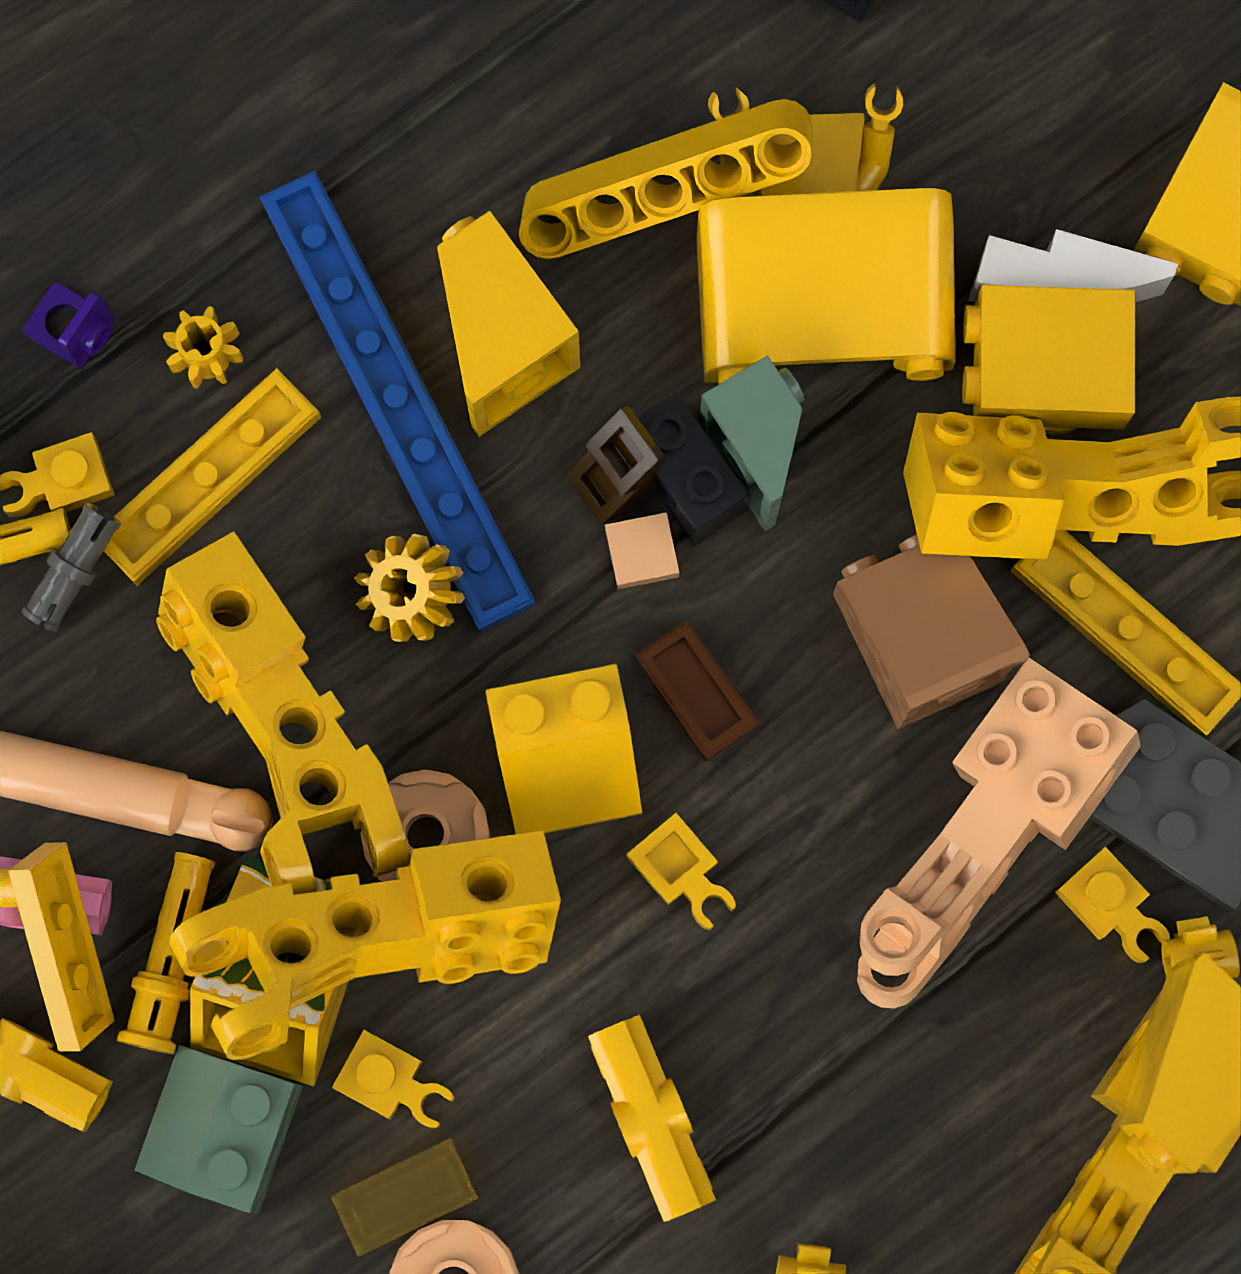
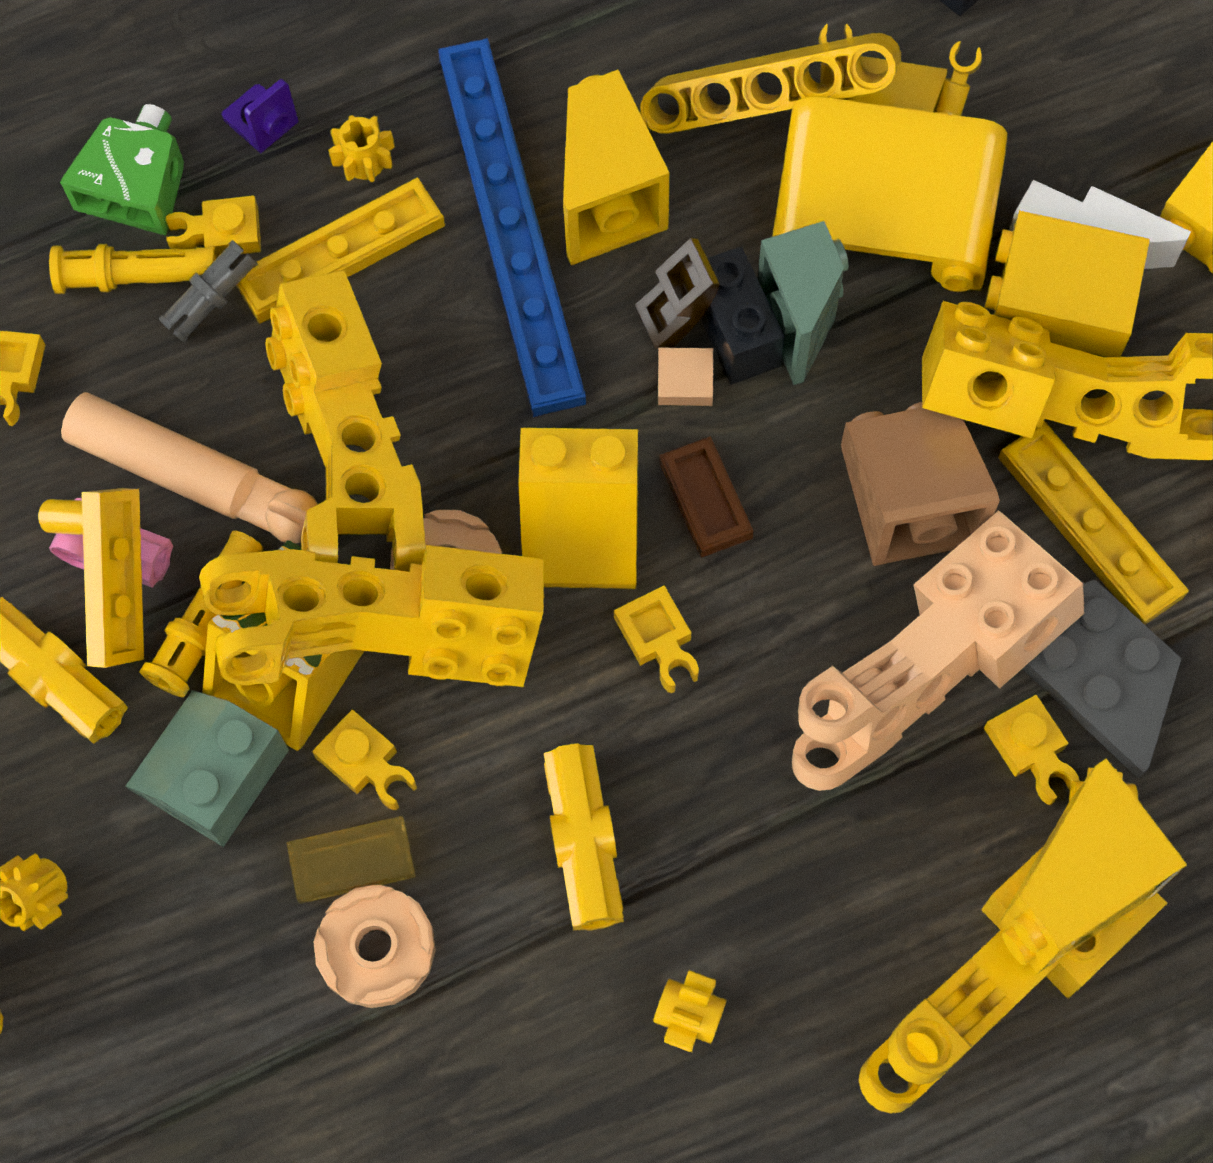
camera: 15 degrees right, 10 degrees down
yellow gear [354,534,466,642] -> none

